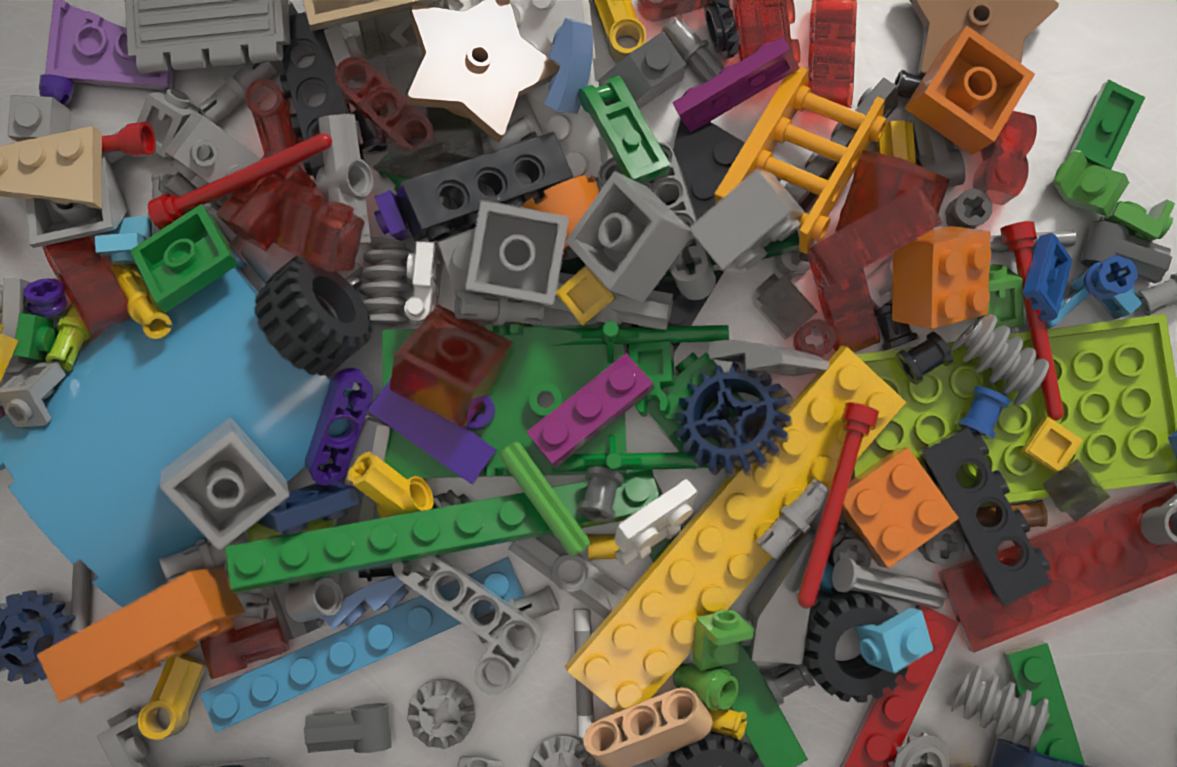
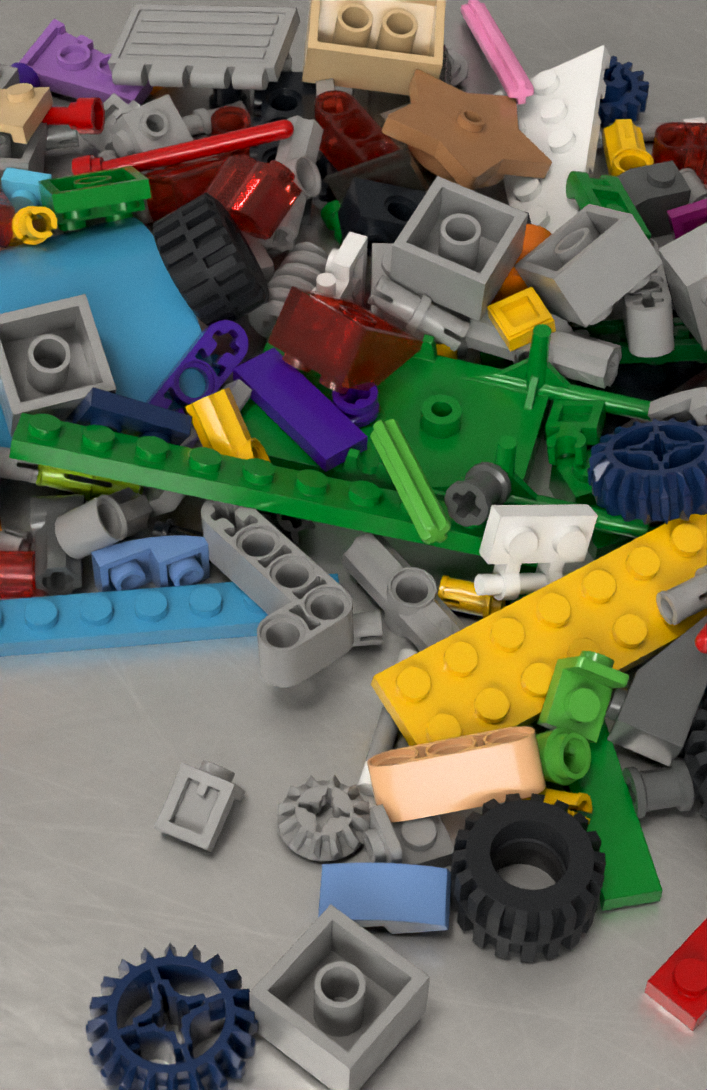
camera: 15 degrees right, 35 degrees down
dark grey piece [304,703,392,753] -> none
dark purple plate [374,190,412,241] -> none
light grey gear [407,680,475,749] -> none
magenta plate [526,353,655,468] -> none
medium blue slope [544,18,593,114] -> none

